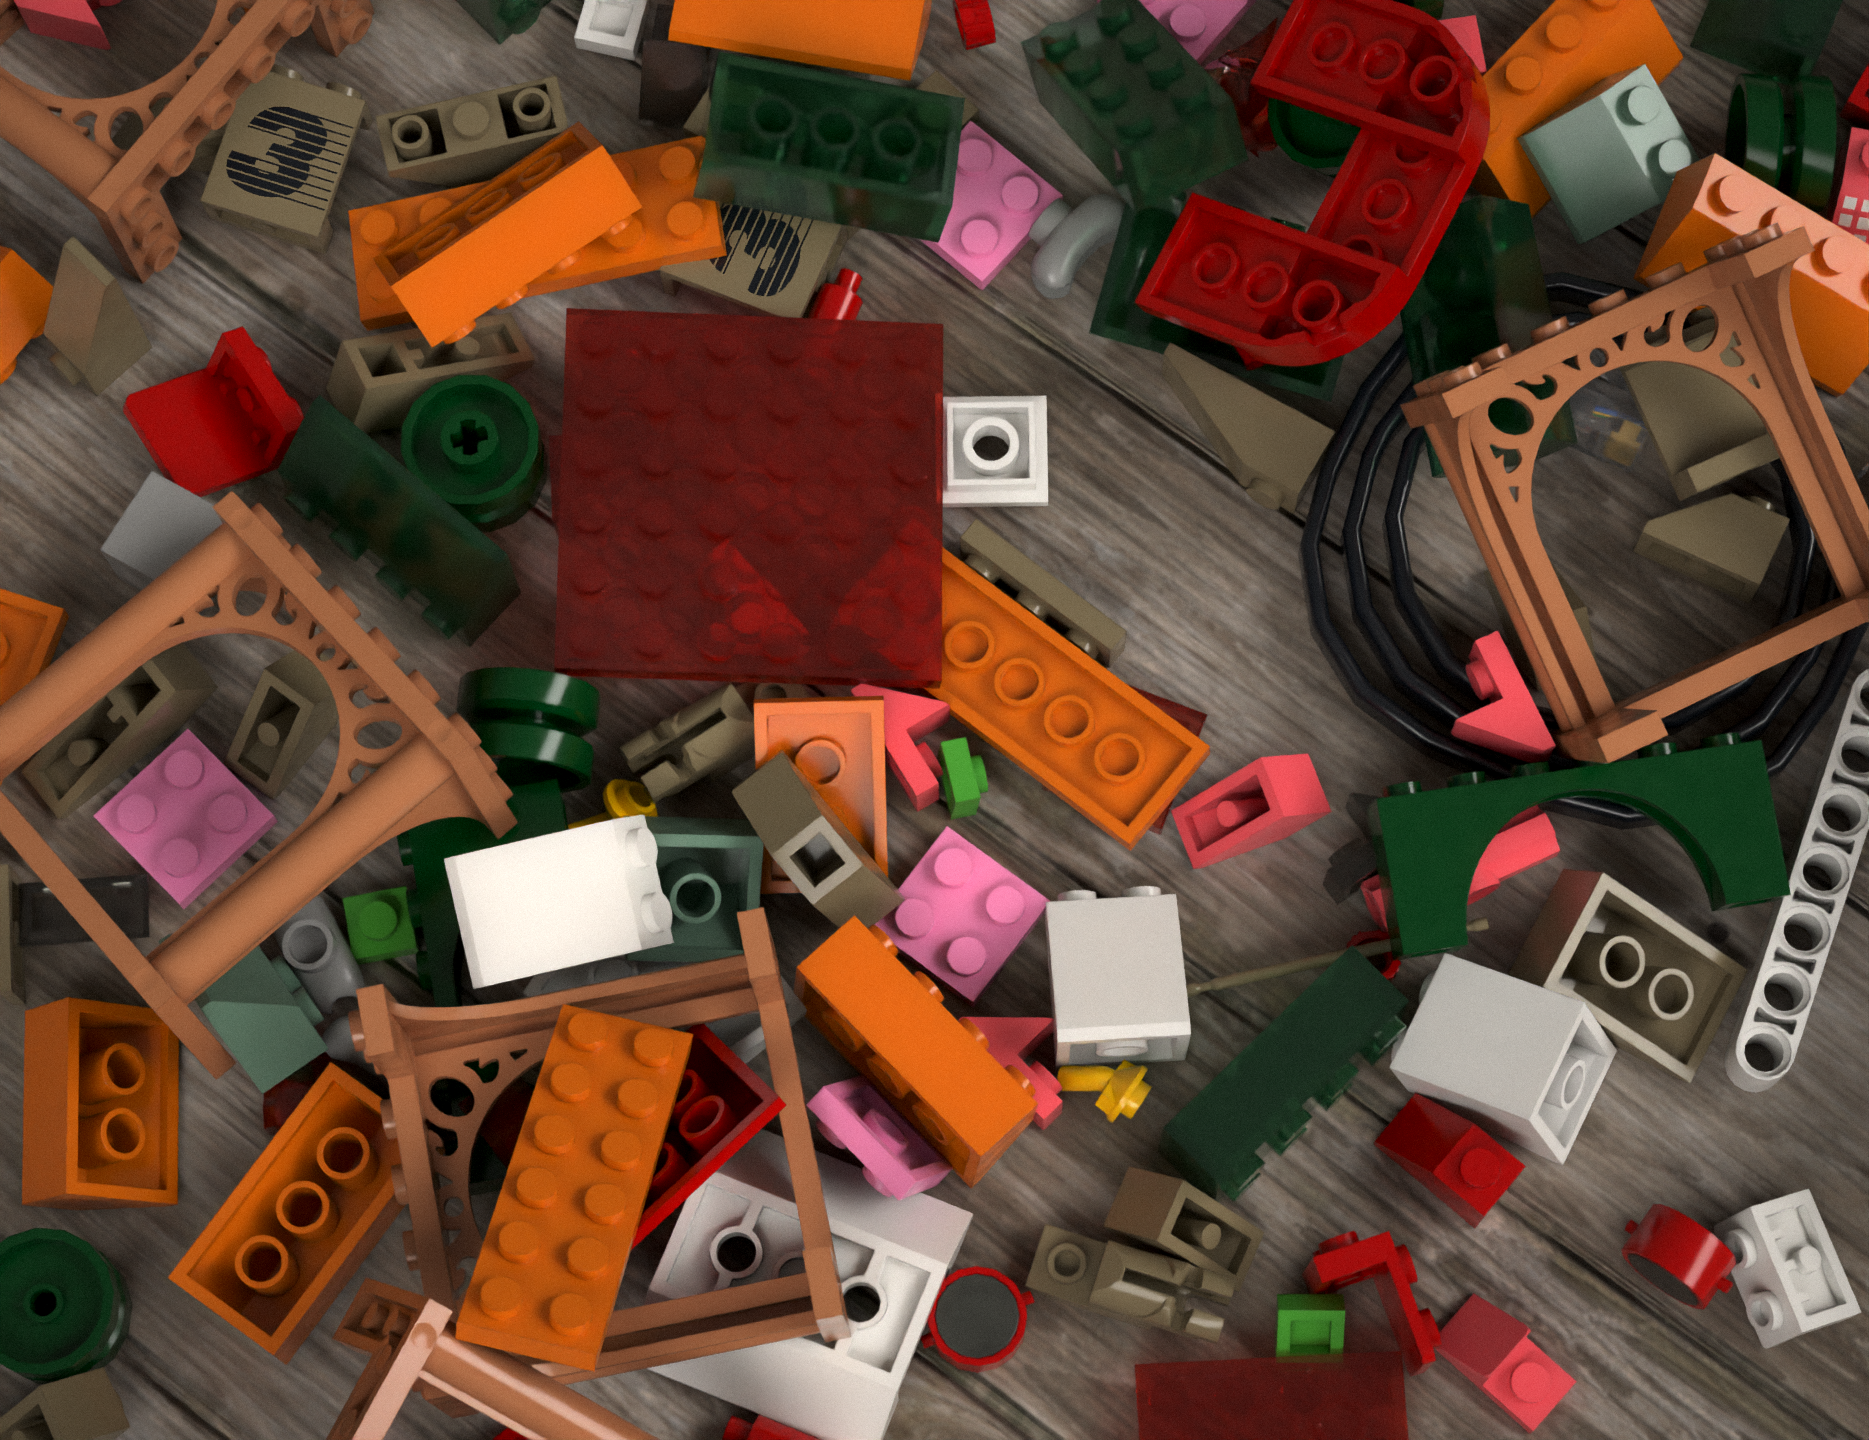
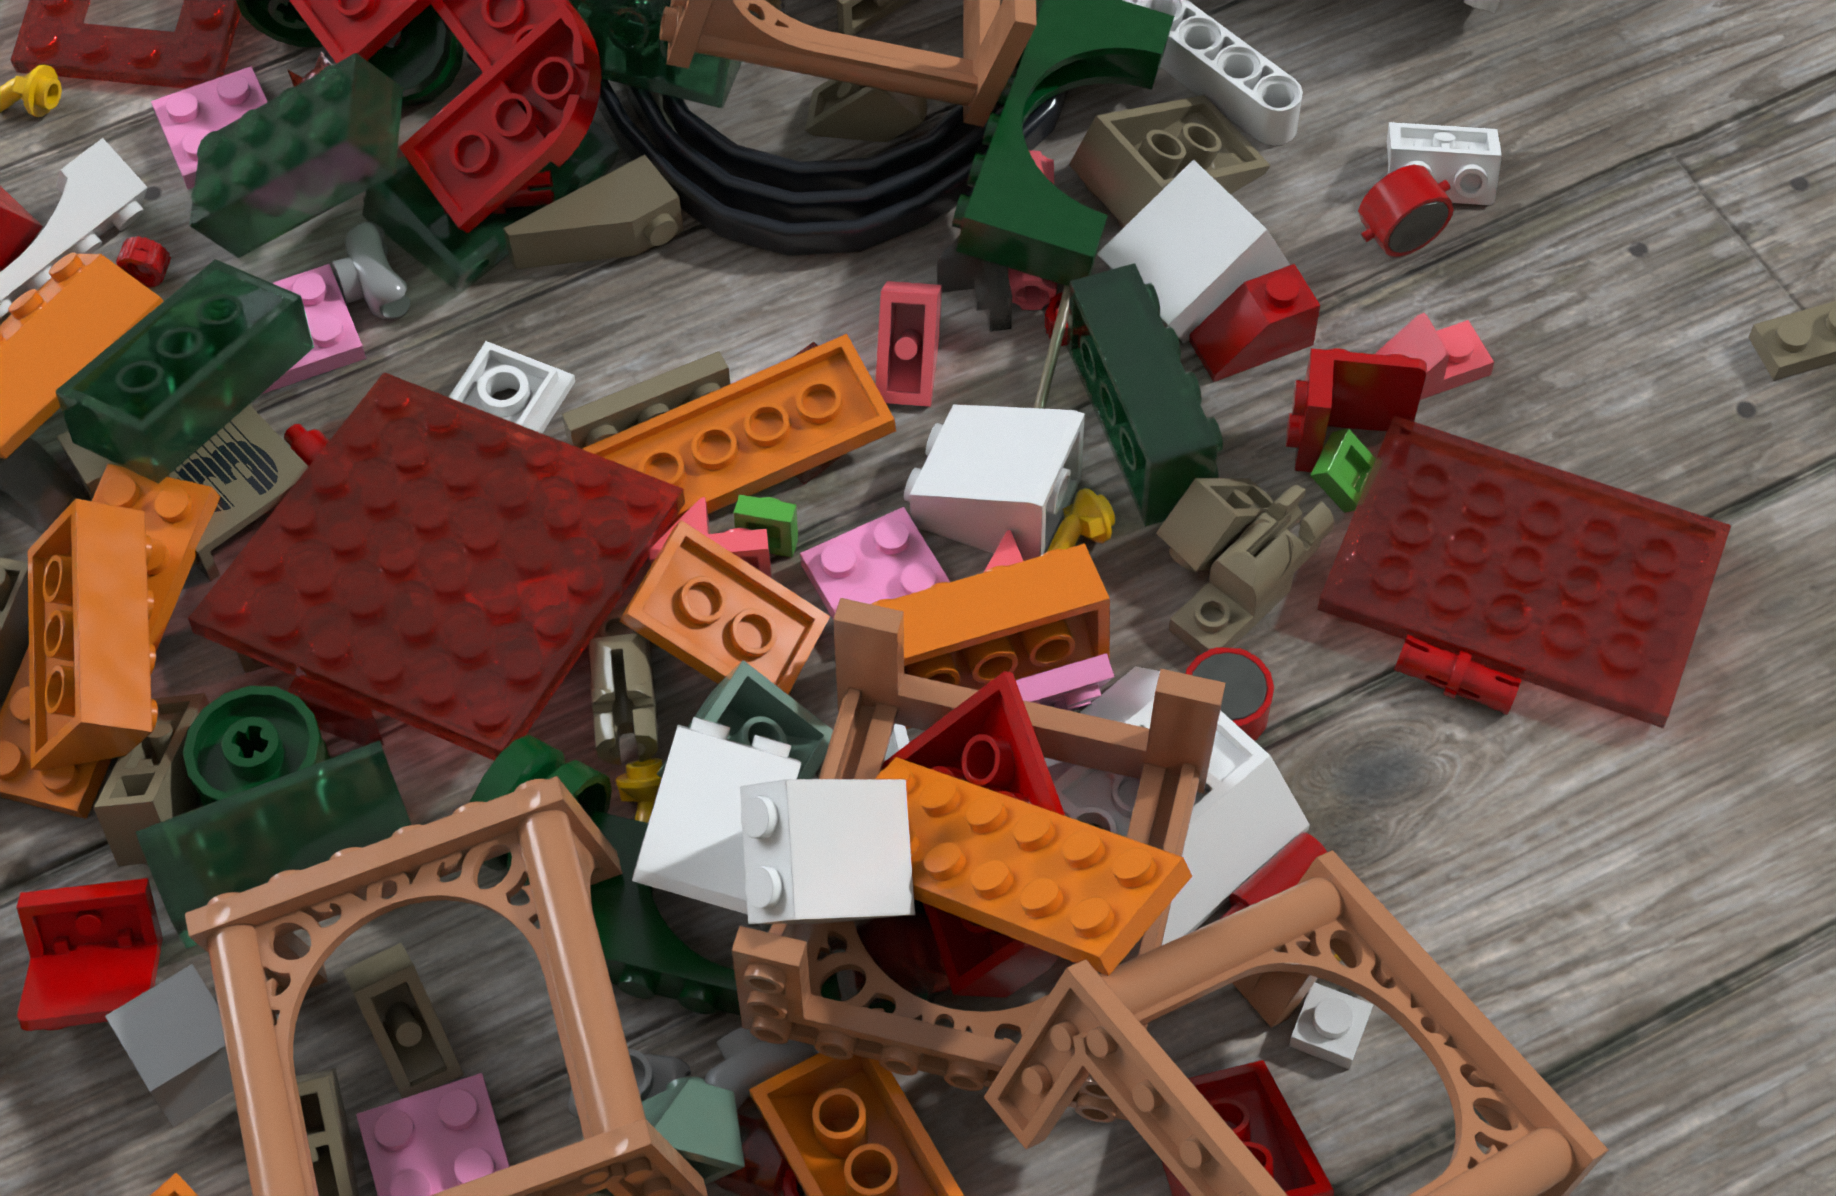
camera: 65 degrees left, 15 degrees down
bright green plate [342,886,419,965] -> none
dark tan slope [731,750,905,928] -> none
coral slope [1451,631,1556,763] -> none
none -> white slope [740,779,915,924]

